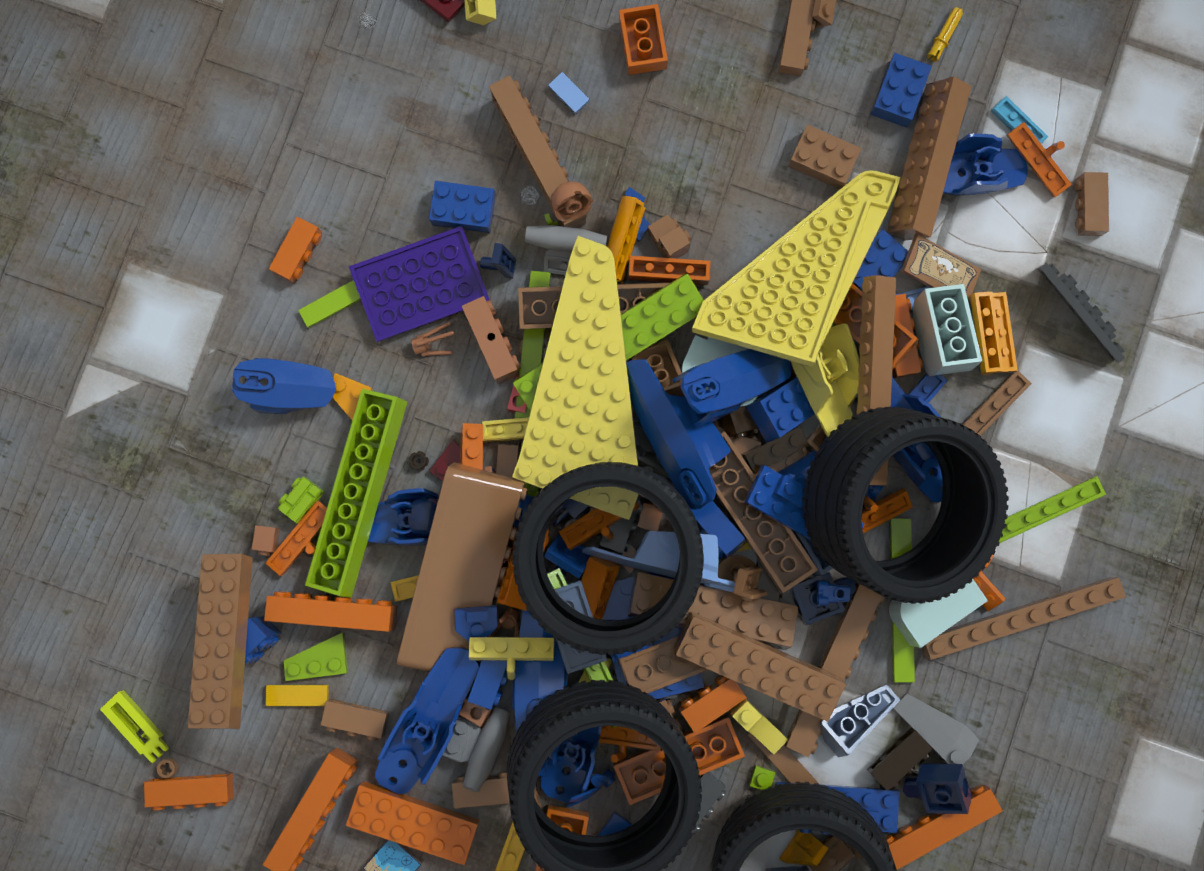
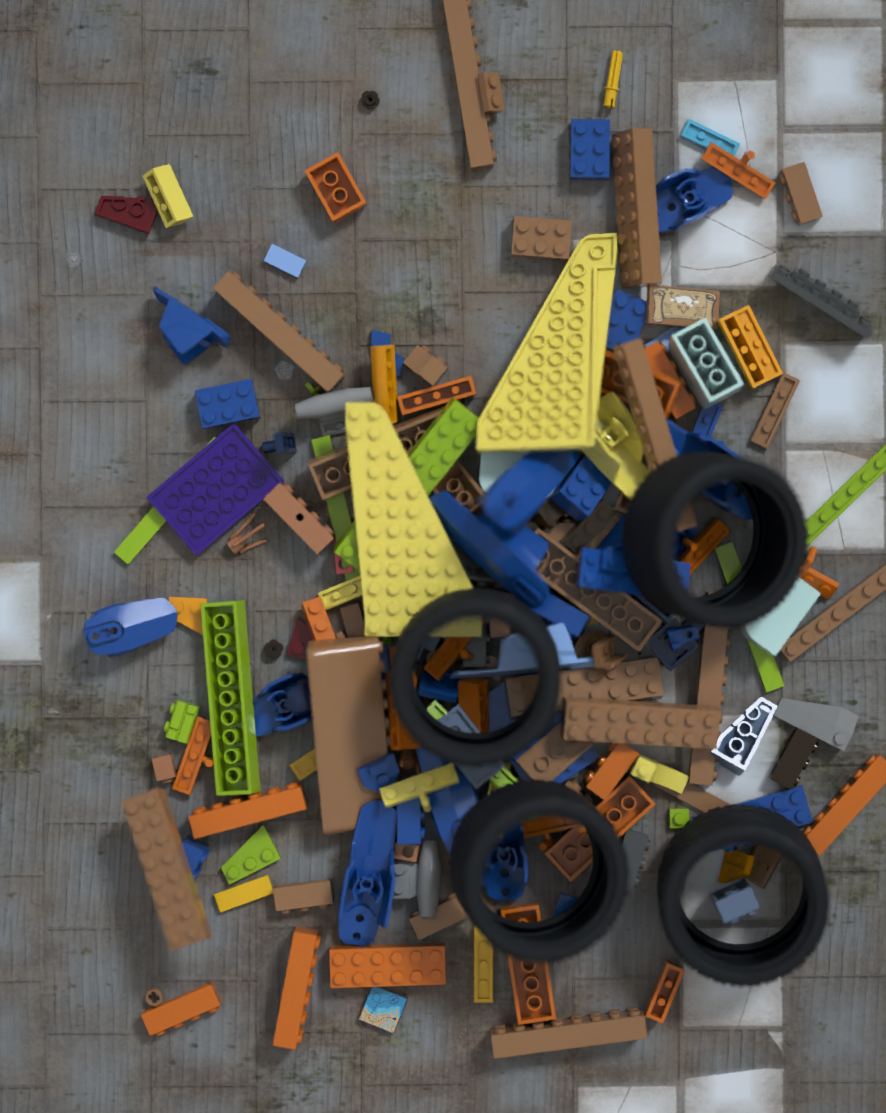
camera: 20 degrees left, 5 degrees up
neon yellow hinge [100,690,169,763] -> none
orange brick [269,217,322,283] -> none
nougat cylinder [551,181,593,221] -> none
blue plant [566,769,616,808] -> none
dark blue brick [903,764,972,814] -> none
none -> blue piece [153,286,231,365]

